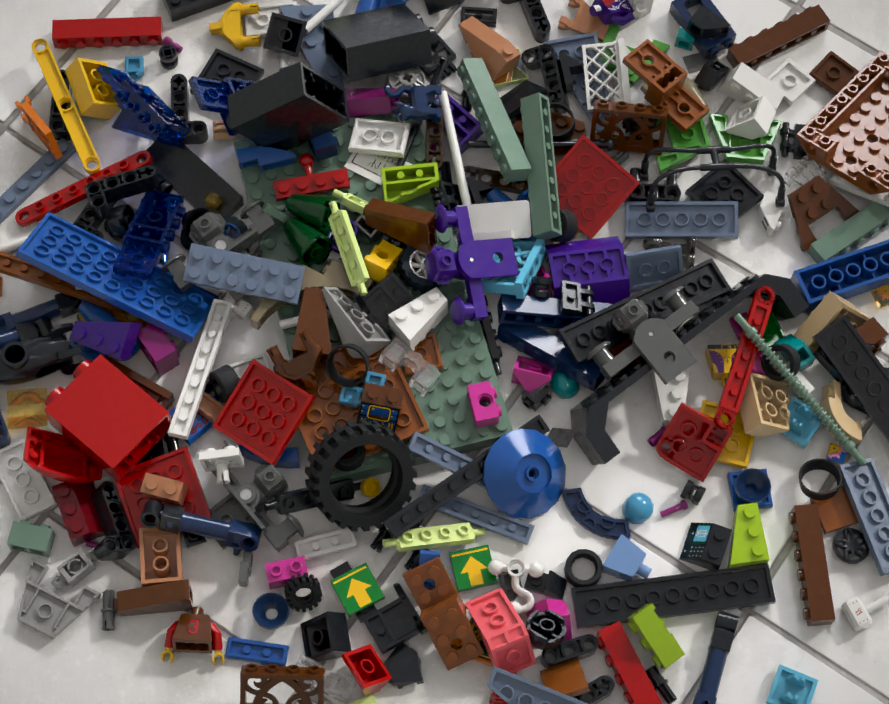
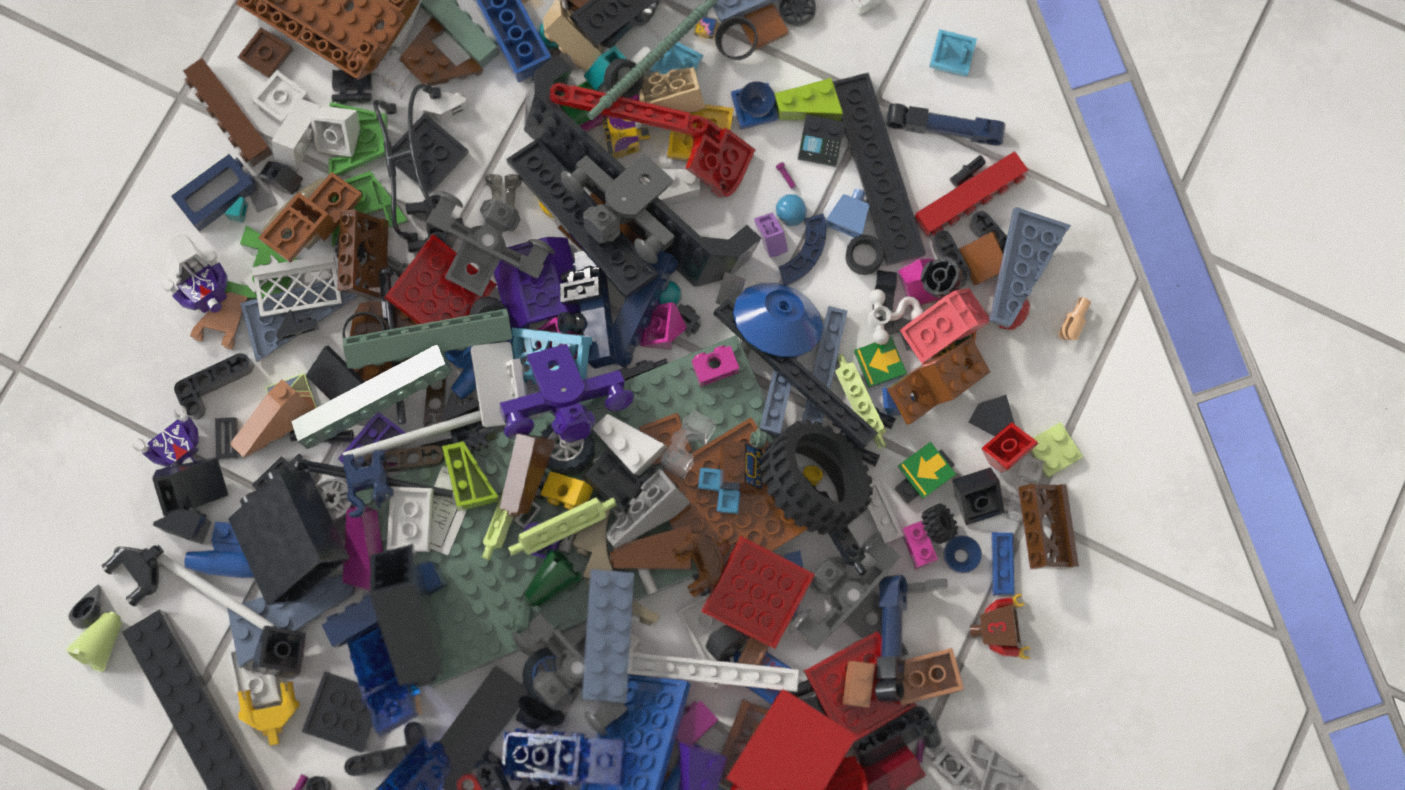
camera: 95 degrees left, 10 degrees up
dark grey axle [100,590,117,631] -> none
reddish brown slope [114,579,193,617] -> none
white plate [199,446,244,485] -> none
clear yellow plate [204,192,222,209] -> none
blue slope [235,147,296,172] -> none
red plate [273,153,350,201] -> none
dark green cone [285,194,340,233] -> none
black tyre [326,343,370,387] -> none
black piece [363,583,427,655] -> none
black beam [521,44,569,114] -> none
sand blue plate [625,201,738,239] -> none
sand blue plate [625,244,683,291] -> none
lime wedge [627,603,685,669] -> none
magenta piece [647,426,666,447] -> none
black wheel [680,480,706,506] -> none
black slope [687,5,731,39] -> none
reddish brown brick [788,504,835,626] -> none
tan arch [819,381,862,444] -> none
none -> dark grey piece [426,191,555,297]
none -> sand green plate [750,429,766,448]
none -> medium lavender arch [754,212,789,258]

